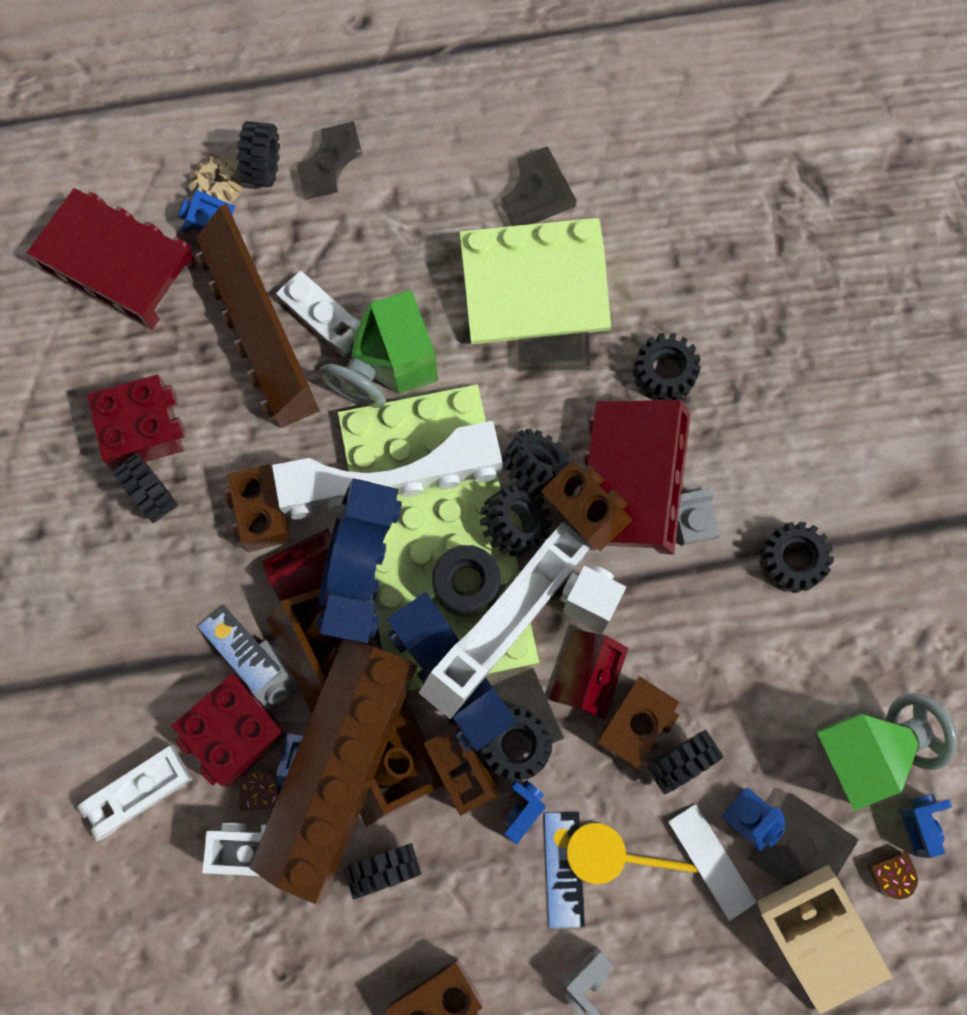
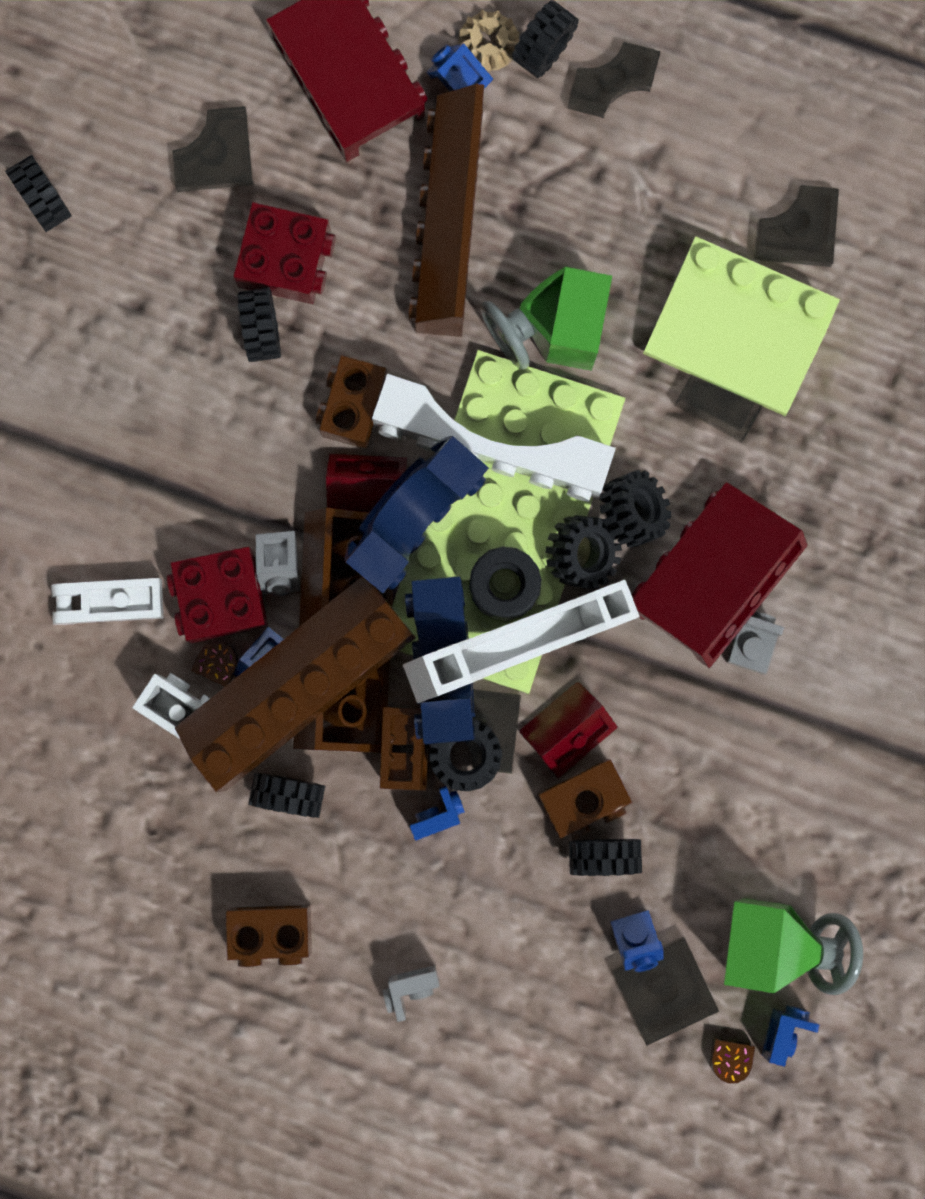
camera: 25 degrees right, 10 degrees up
sticker [198,604,282,693] -> none
white plate [276,270,361,358] -> none
reddish brown brick [541,460,633,551] -> none
sticker [544,812,585,928] -> none
white brick [560,566,626,633] -> none
yellow piece [567,823,699,885] -> none
black tyre [633,333,701,400] -> none
white sticker [669,804,757,922] -> none
tan slope [757,864,893,1015] -> none
black tyre [759,522,834,593] -> none
none -> clear smoke tile [172,106,254,192]

